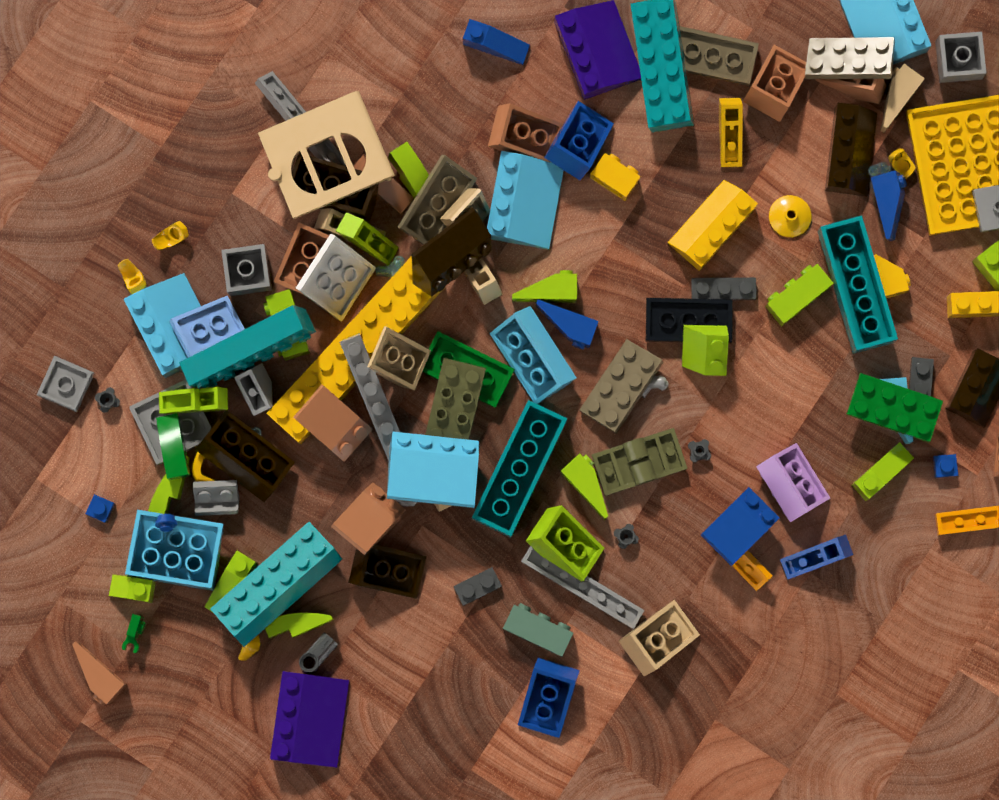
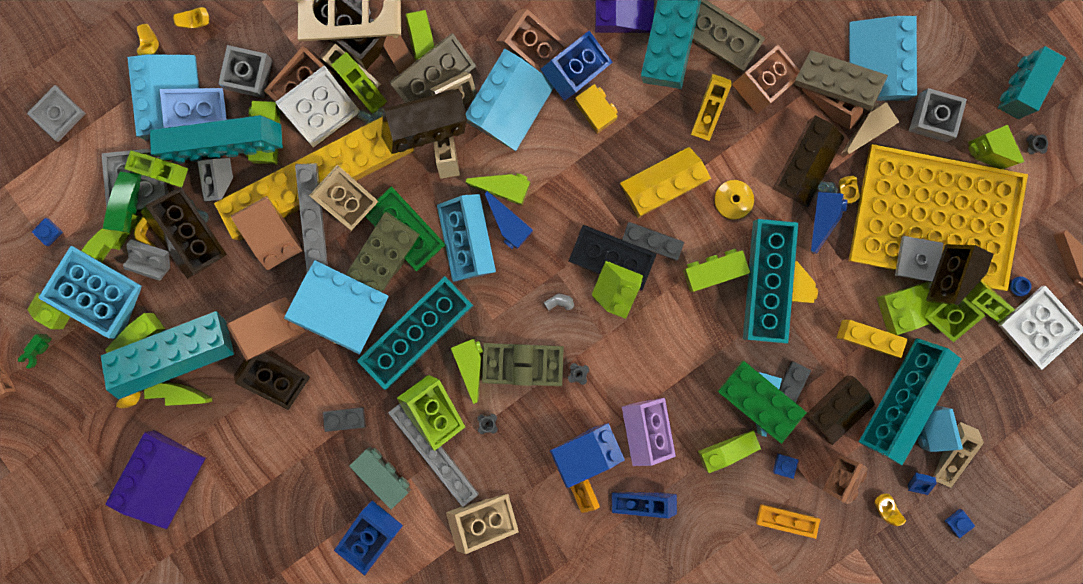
camera: 15 degrees right, 5 degrees up
dark grey plate [95,387,120,413] -> none
blue plate [155,514,177,532] -> none
dark grey piece [299,632,338,674] -> none
dark tan plate [580,339,663,434] -> none

